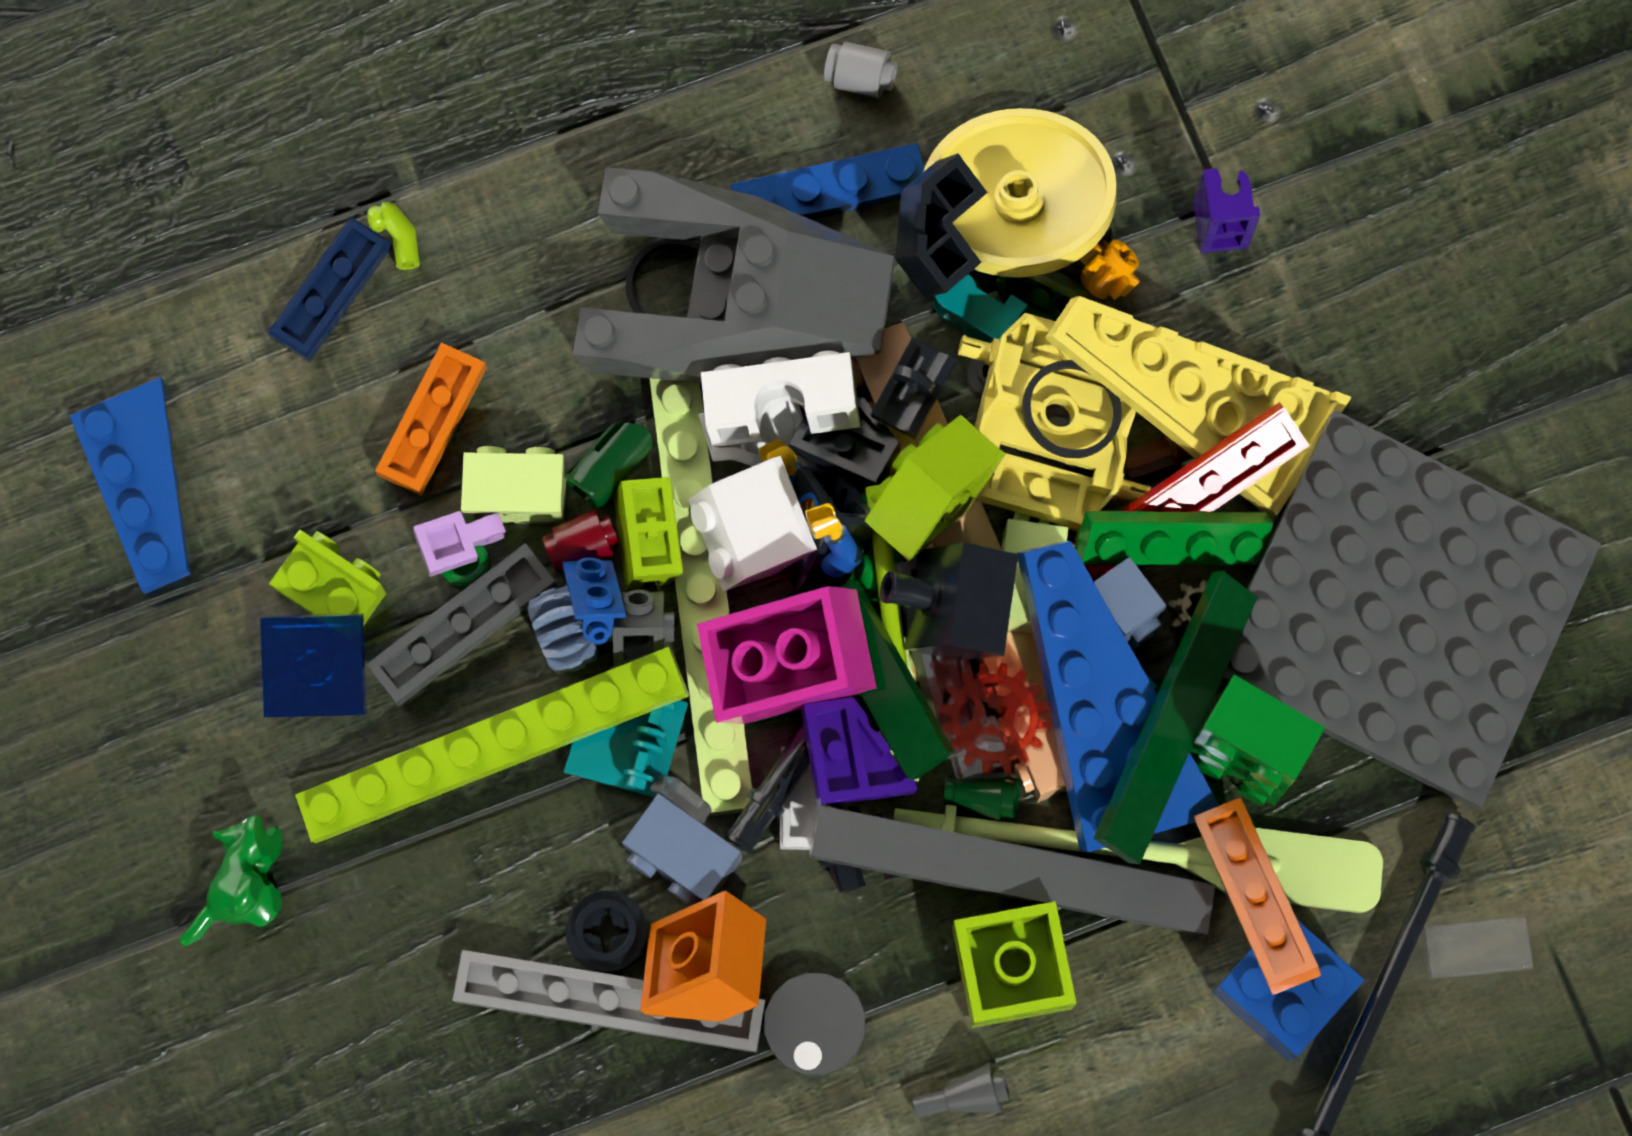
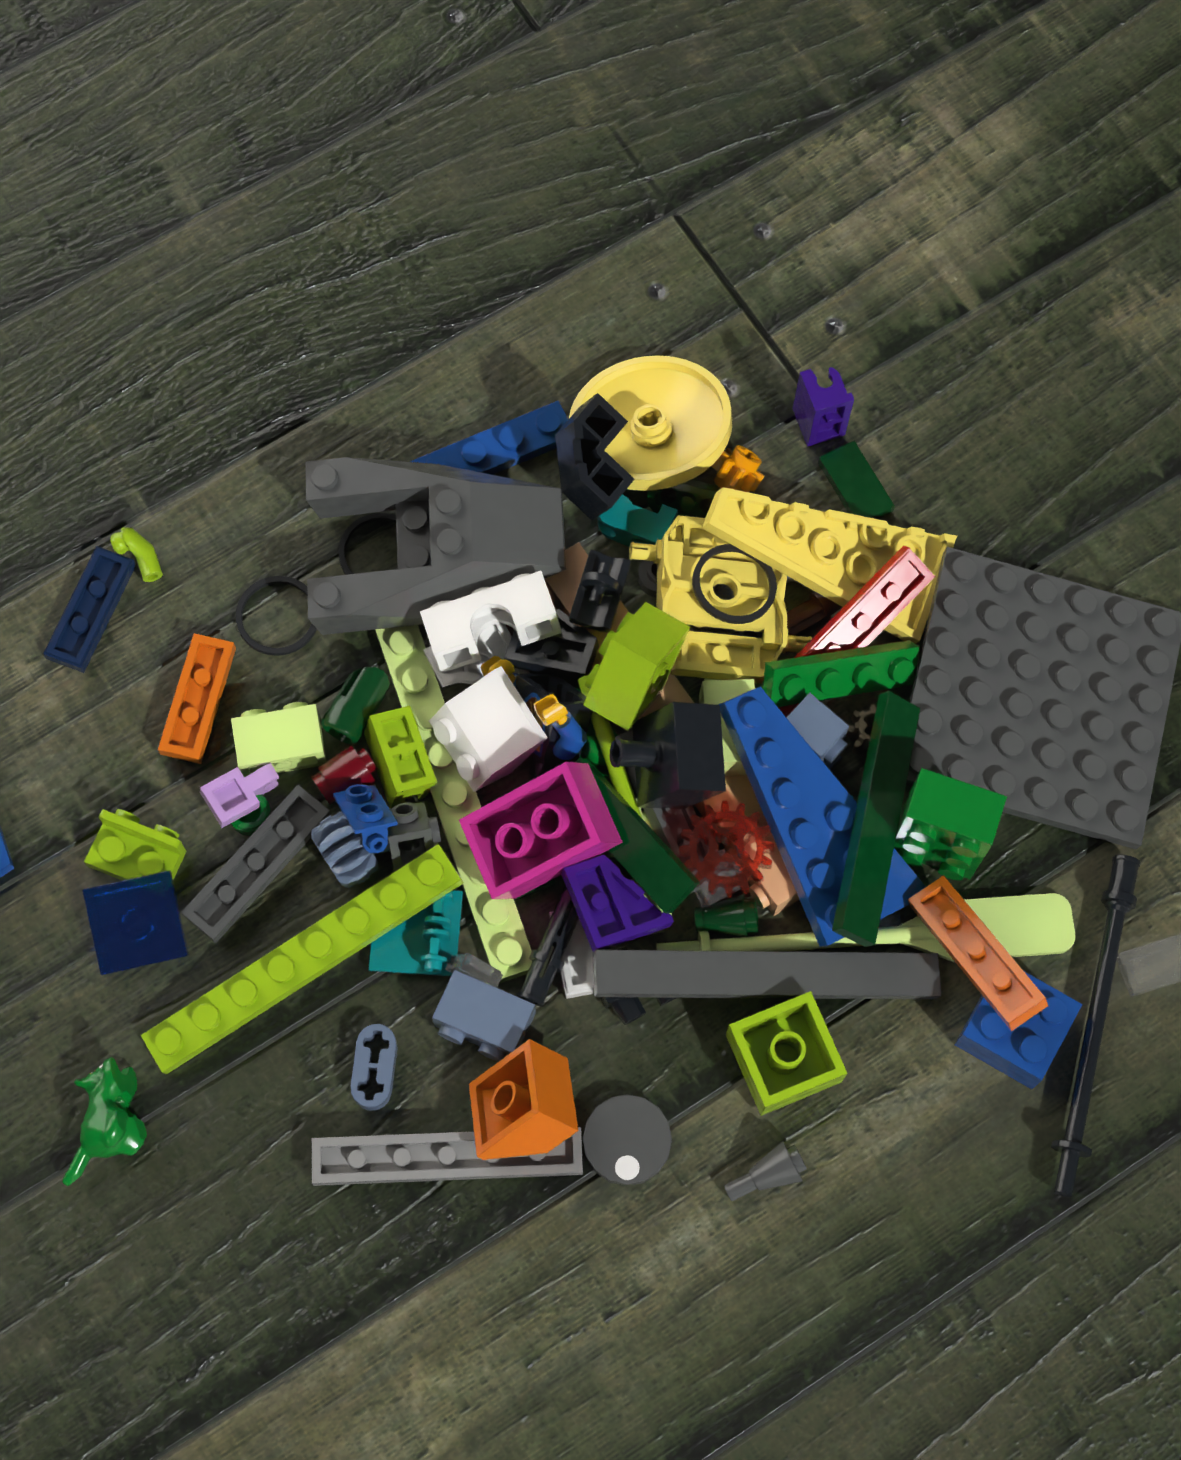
camera: 15 degrees left, 5 degrees down
black gear [566,890,648,973] -> none
light grey brick [824,41,897,98] -> none
none -> black piece [236,576,317,656]
none -> sand blue beam [351,1024,398,1111]
none -> dark green tile [818,440,895,519]

